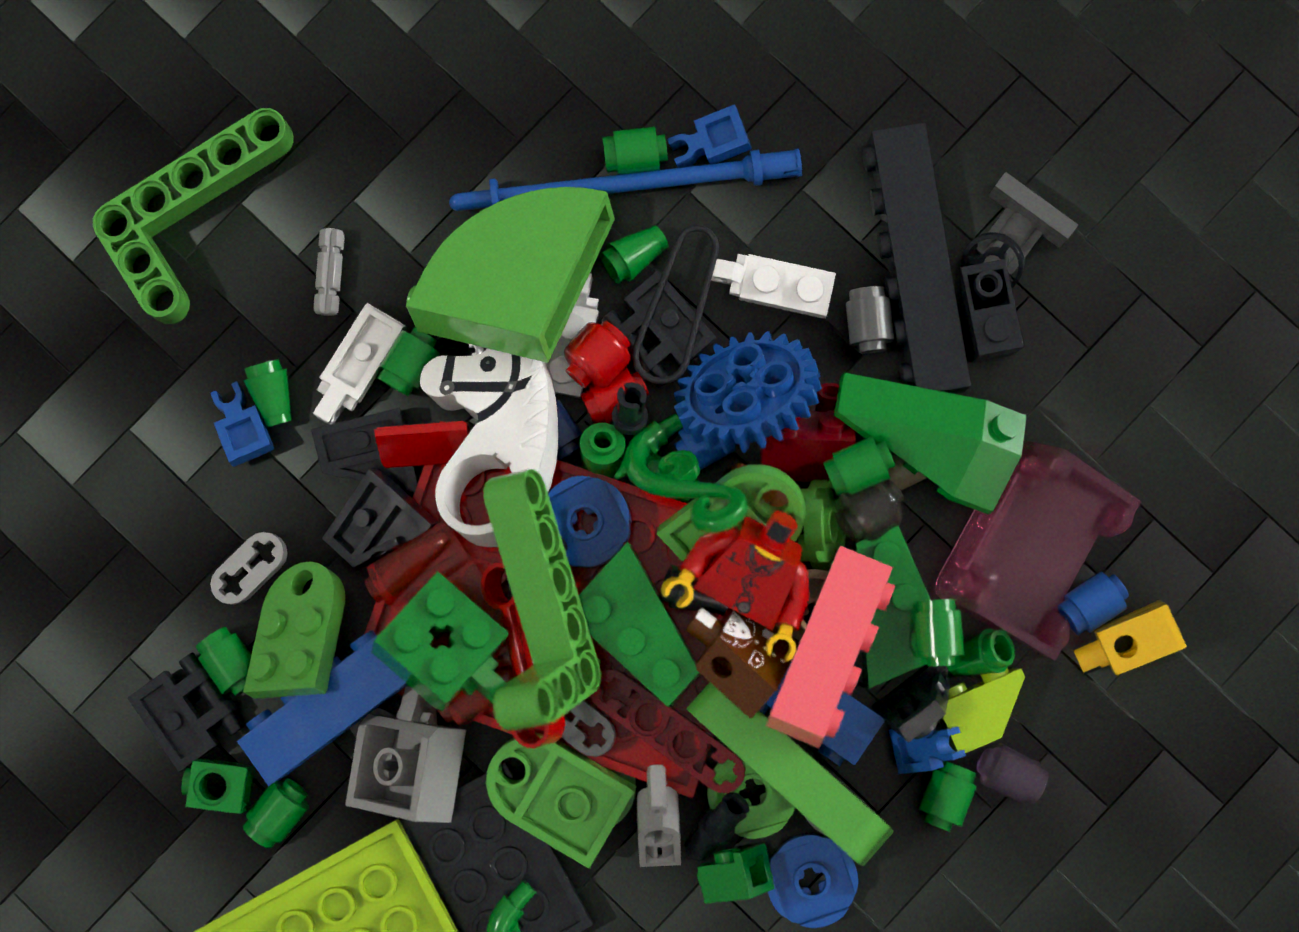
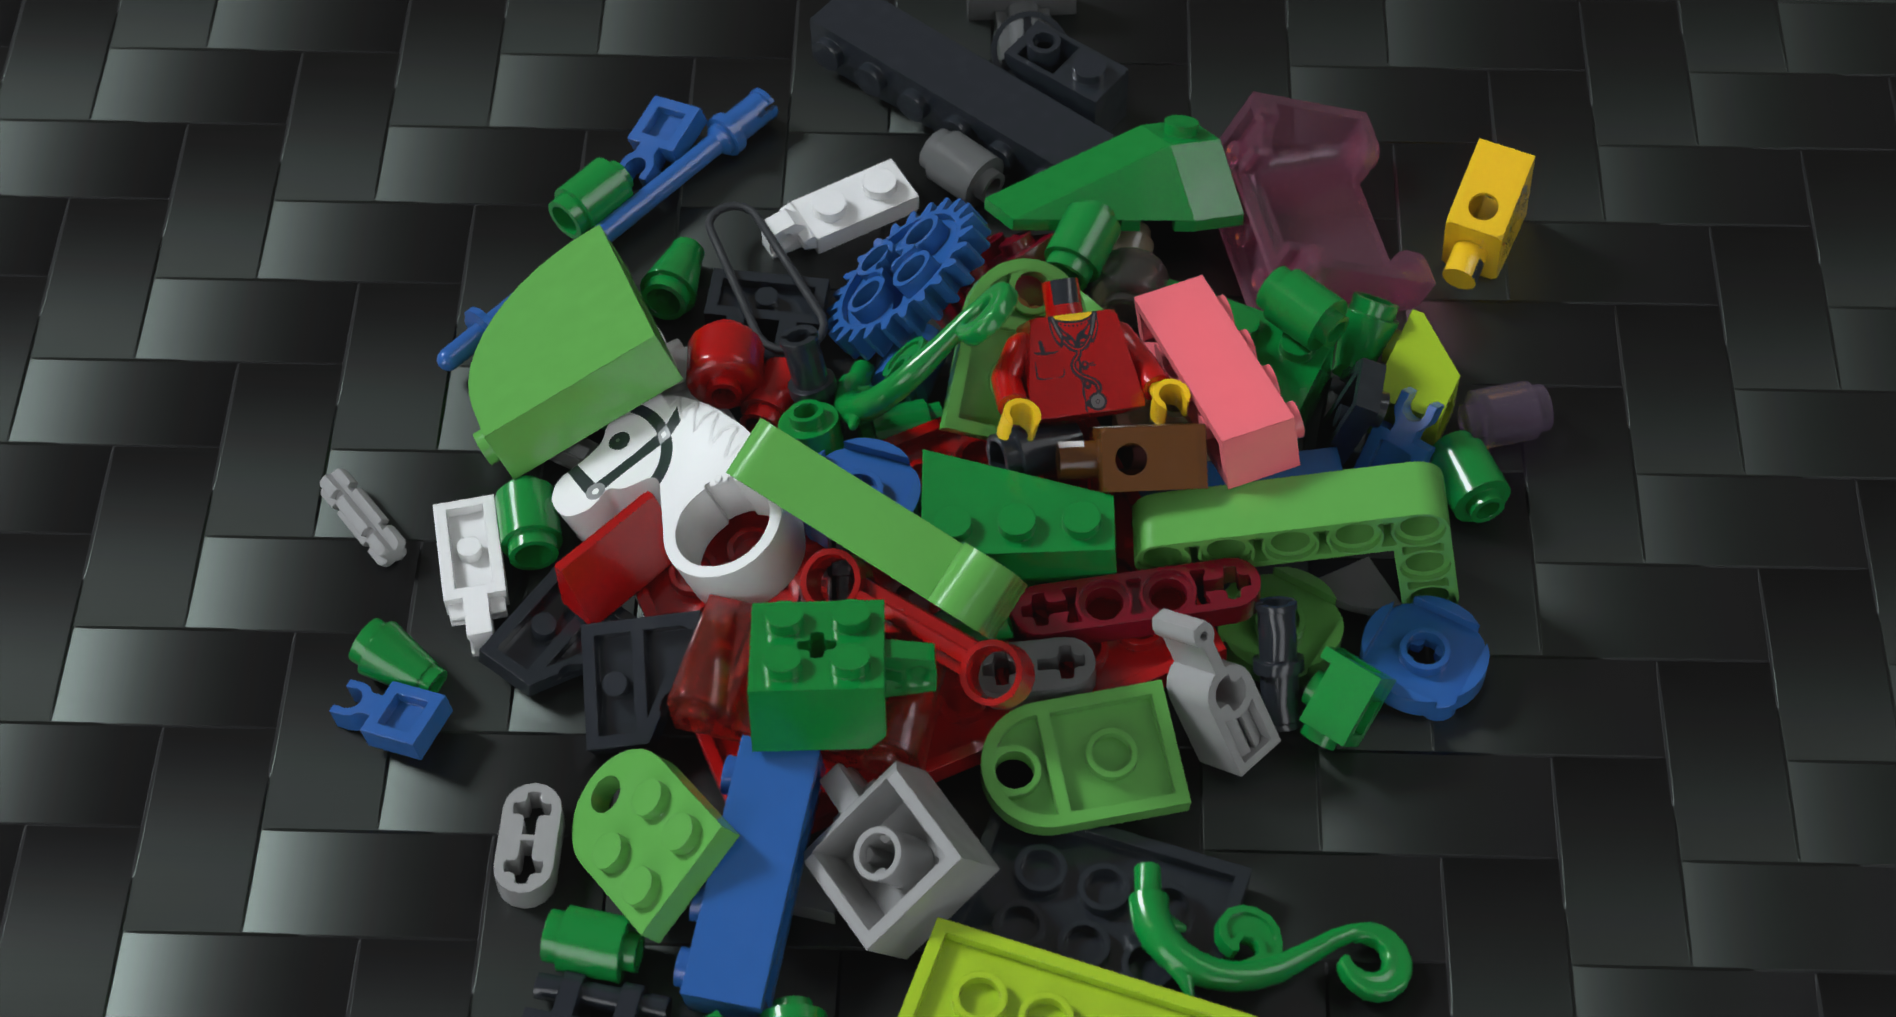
camera: 45 degrees left, 30 degrees down
bright green beam [93,108,293,324] -> none
blue brick [1057,571,1129,635] -> none

